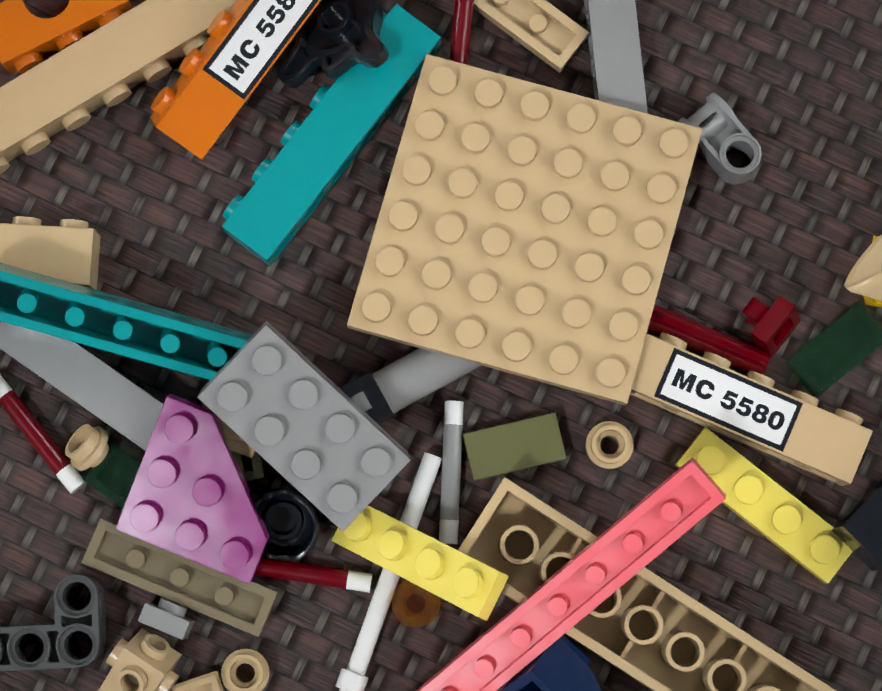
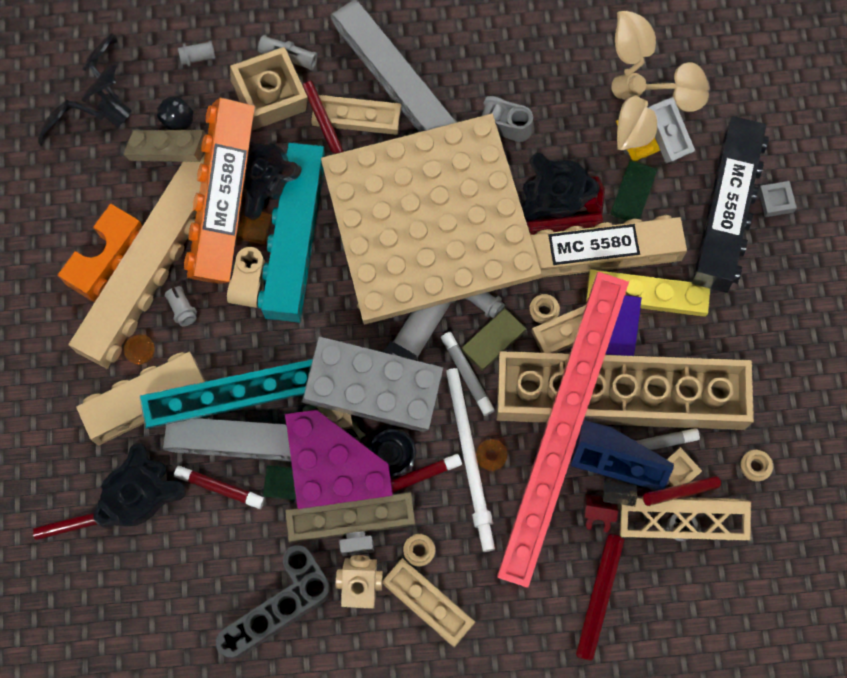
camera: 25 degrees left, 10 degrees down
tan plate [65,424,109,471] -> none
light yellow plate [331,505,509,621] -> none
none -> clear orange plate [124,334,155,365]
none -> light grey pin [164,286,197,326]
none -> tan piece [227,247,265,308]
none -> clear orange tile [236,208,272,245]
none -> light grey pin [465,292,505,318]
none -> black tile [521,153,600,221]
none -> tan plate [531,305,586,353]
none -> dark purple tile [605,295,642,356]

